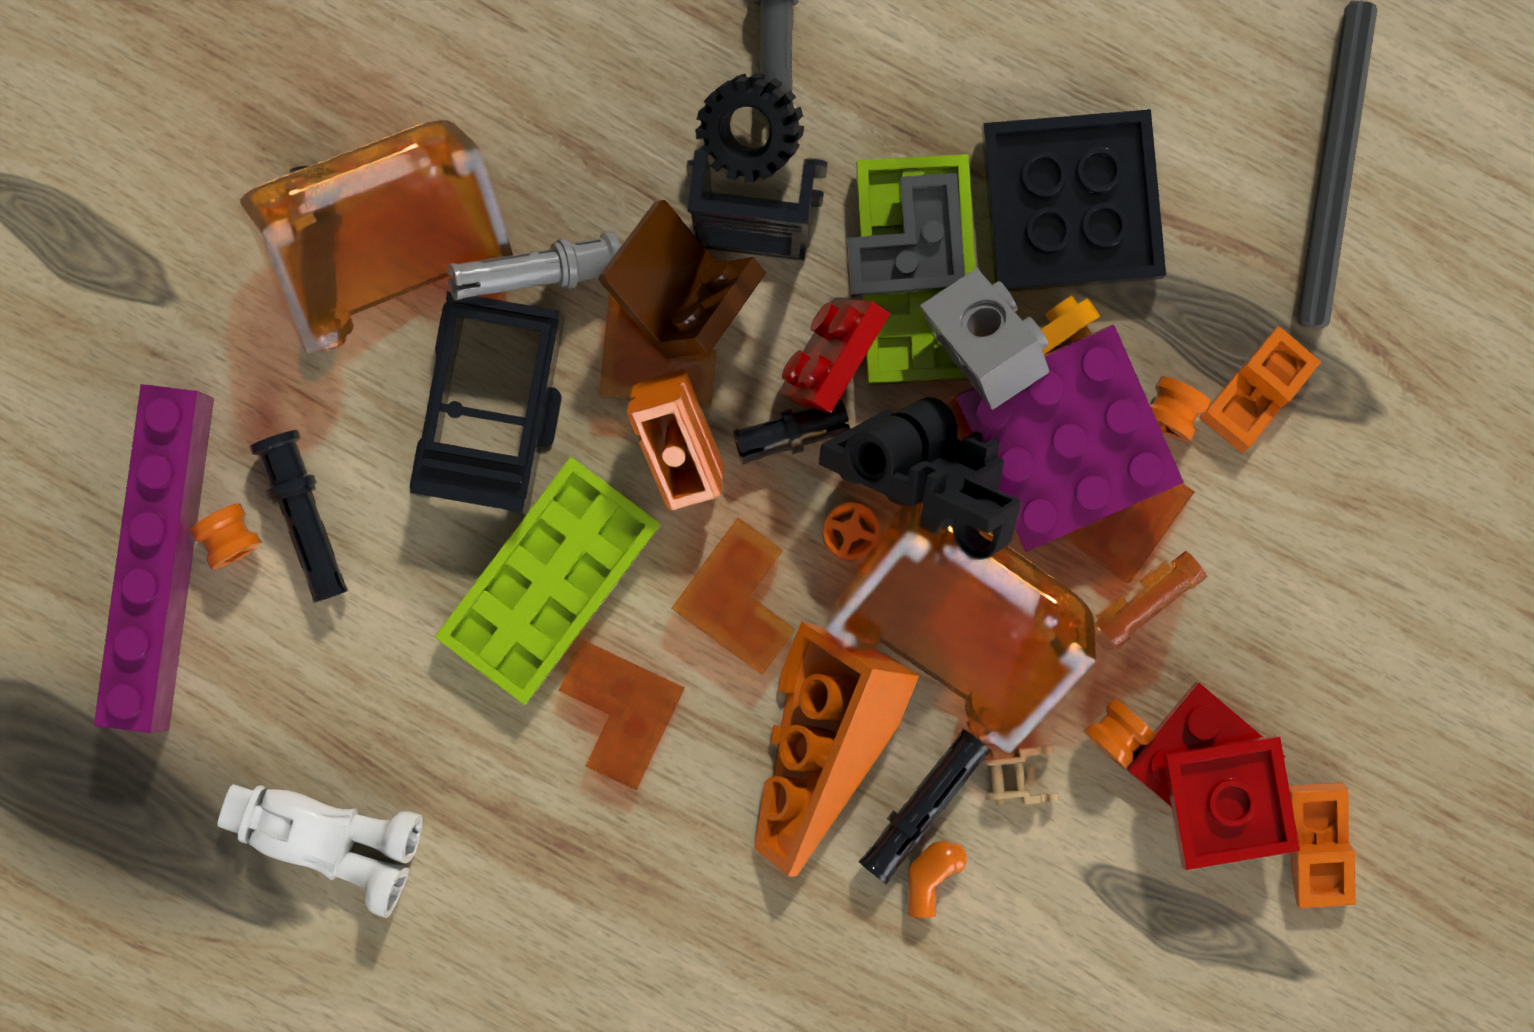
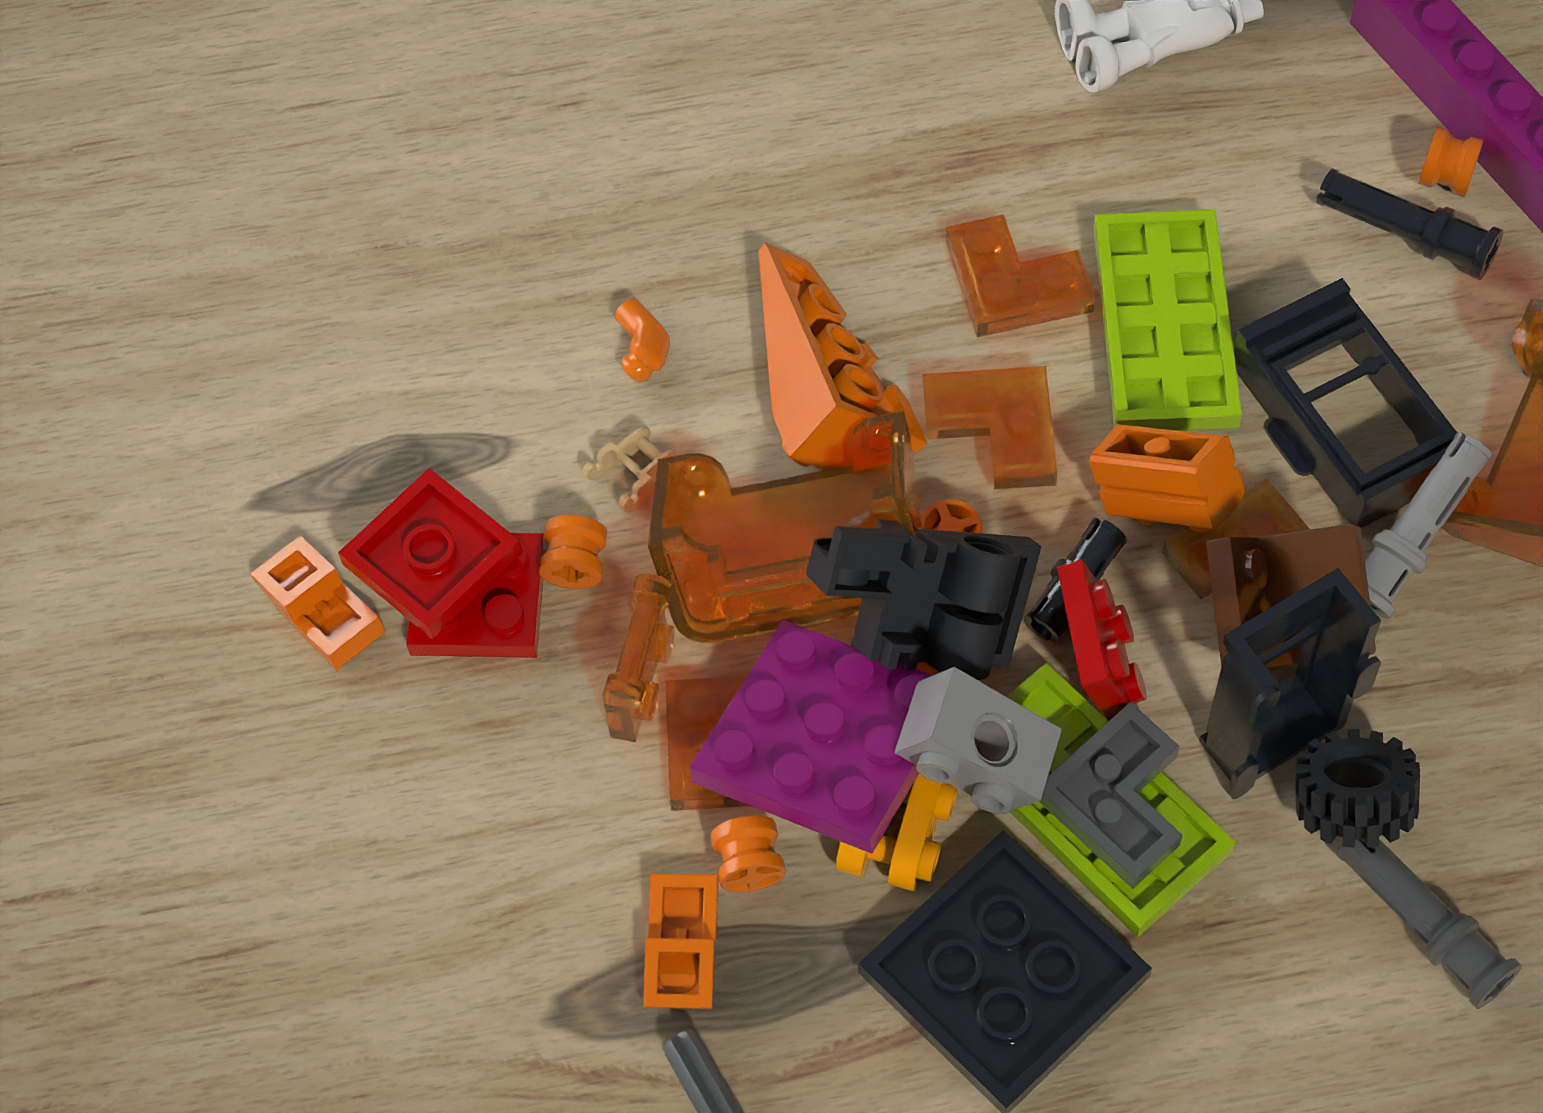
camera: 145 degrees right, 25 degrees down
black pin [858,728,992,885] -> none

